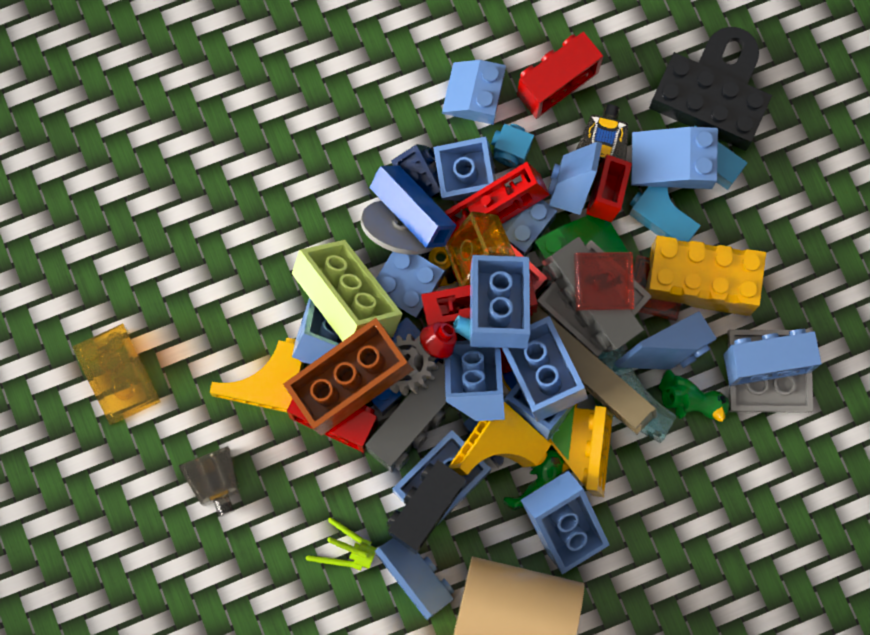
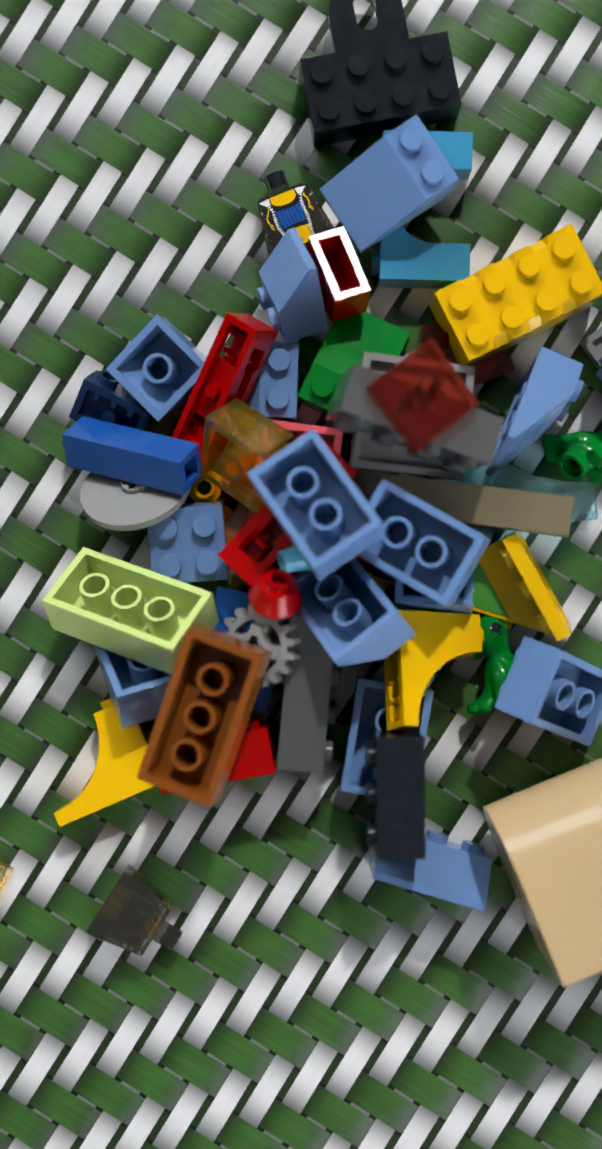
camera: 30 degrees left, 10 degrees up
lime plant [306,518,377,571] -> none
medium blue slope [442,60,506,125] -> none
dark azure brick [491,124,534,168] -> none
red brick [517,31,603,119] -> none

